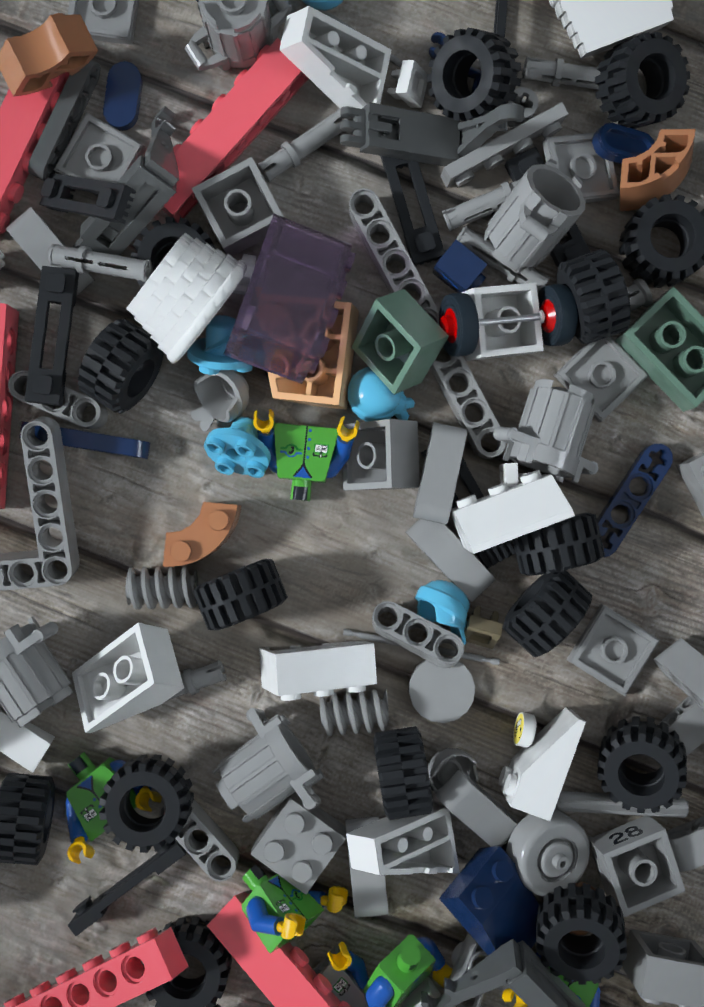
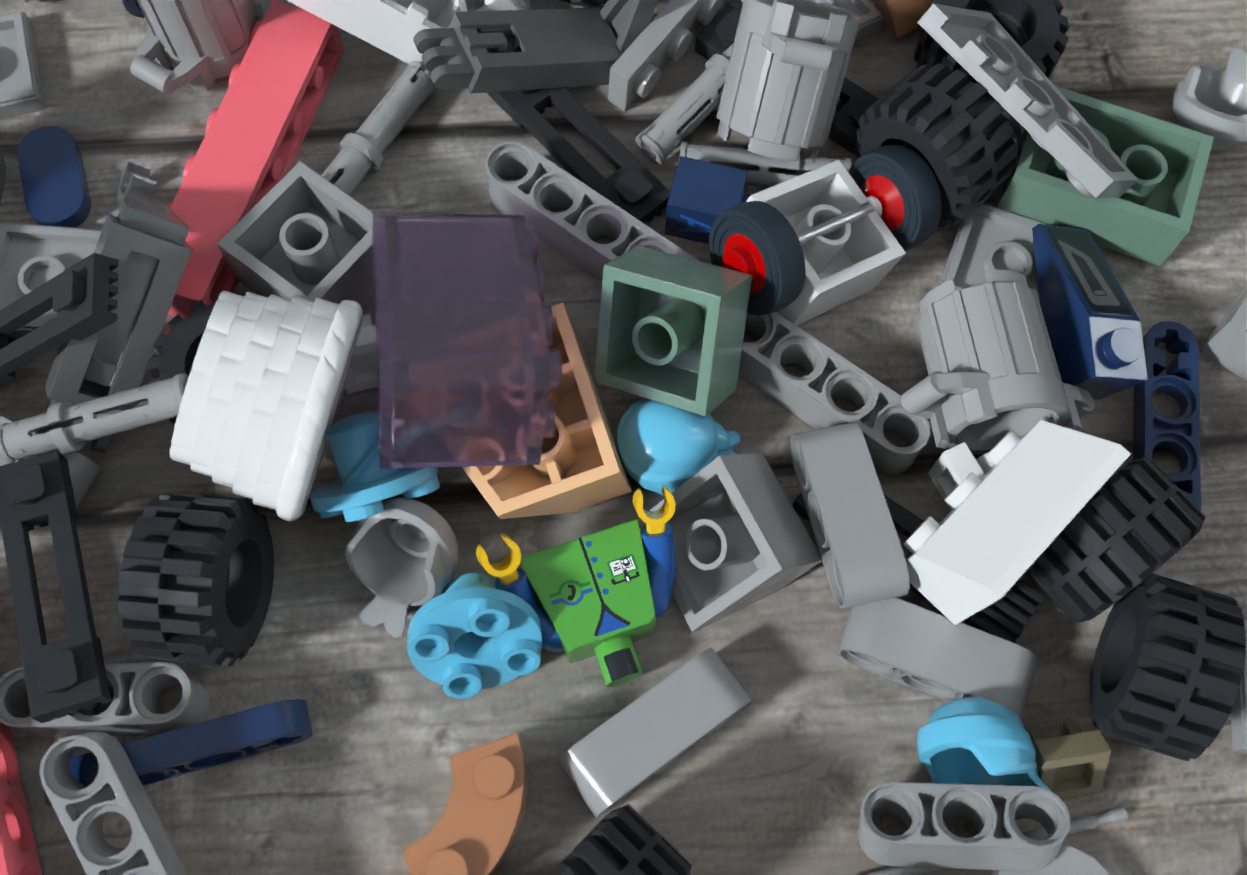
camera: 30 degrees left, 20 degrees down
none -> light grey beam [557,648,752,818]
none -> light grey wing [917,3,1138,198]
none -> dark blue slope [1032,224,1148,400]

